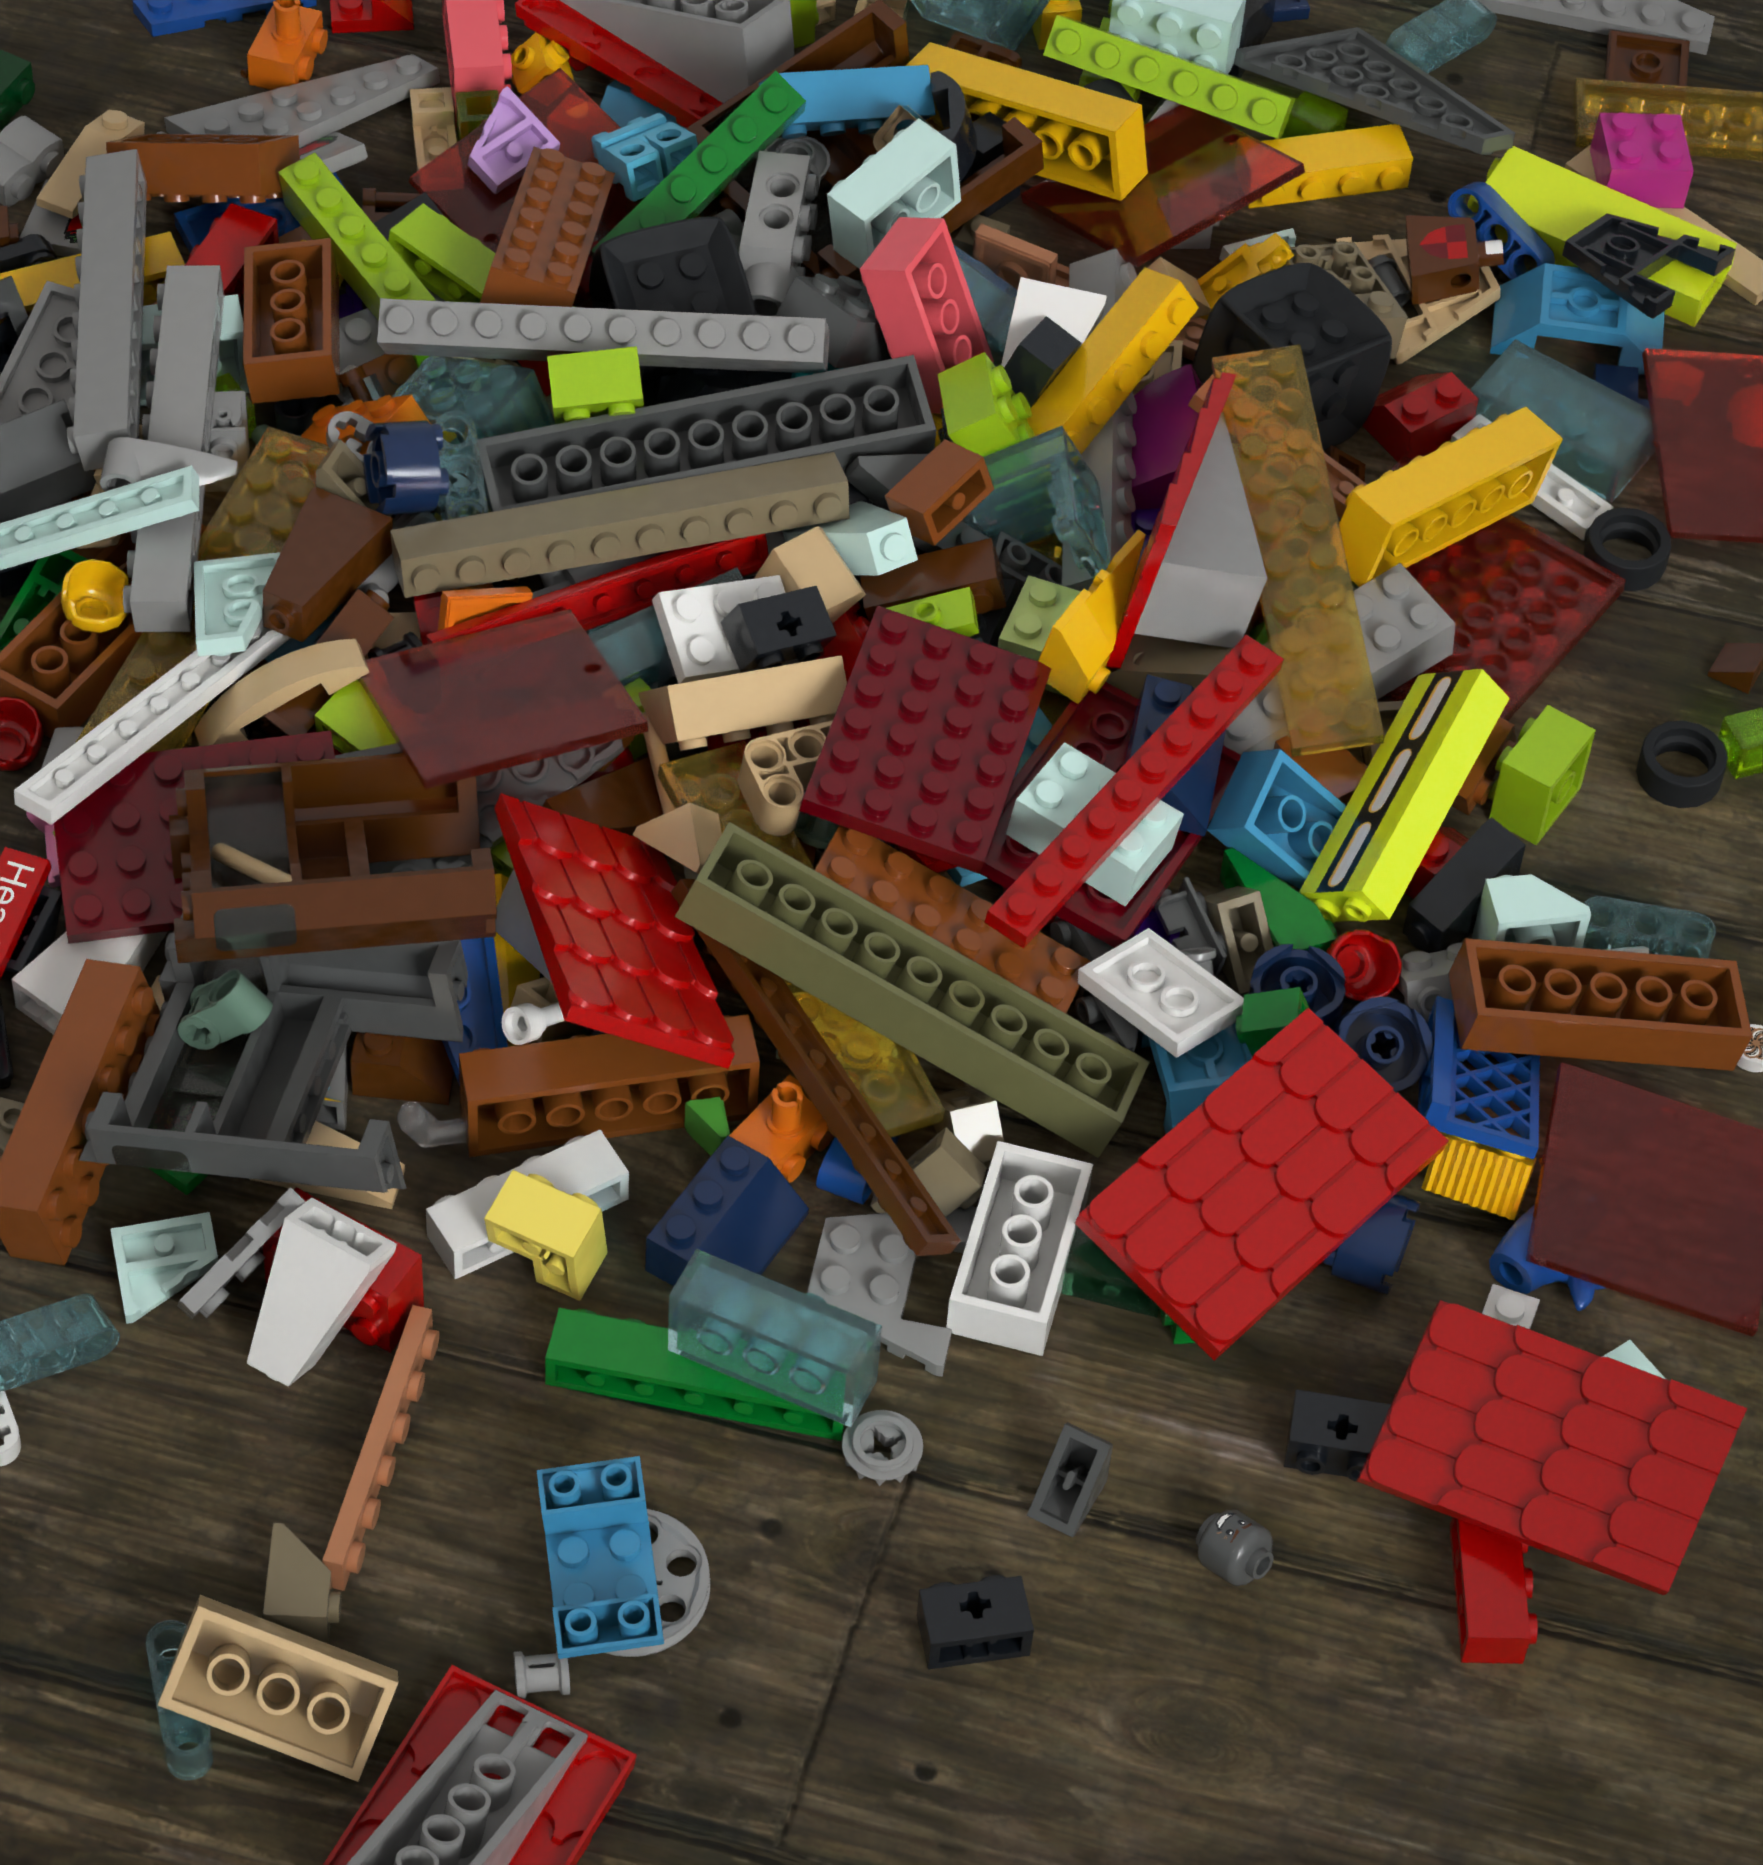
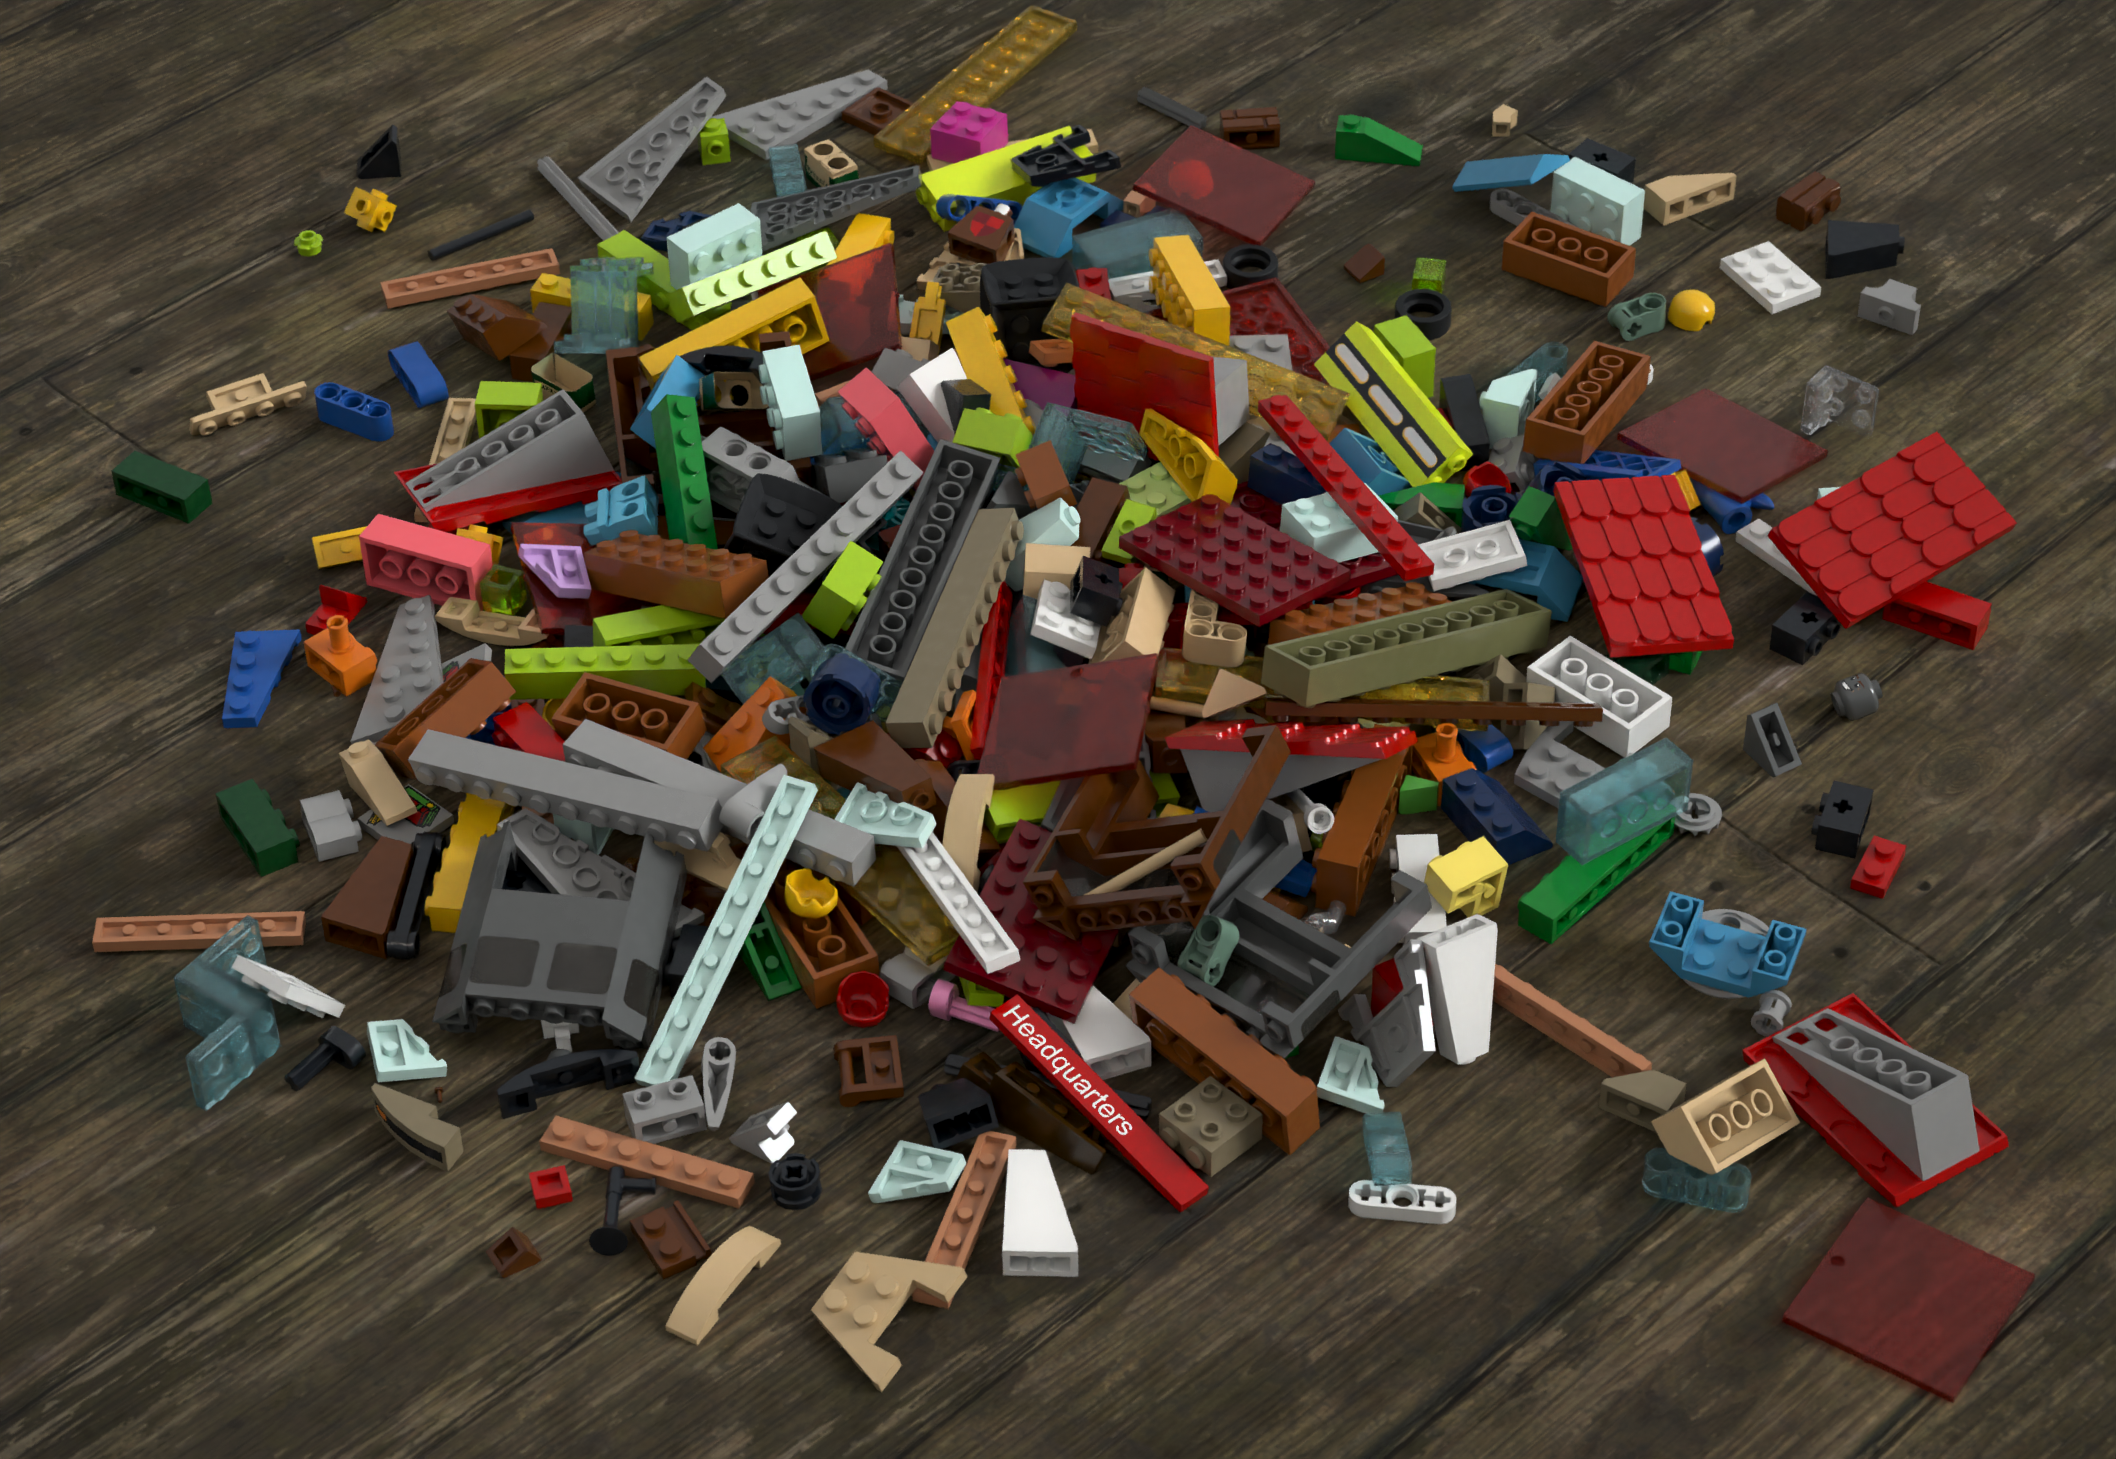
camera: 55 degrees left, 10 degrees down
none -> tan piece [804,139,859,188]
none -> red plate [1850,836,1907,899]

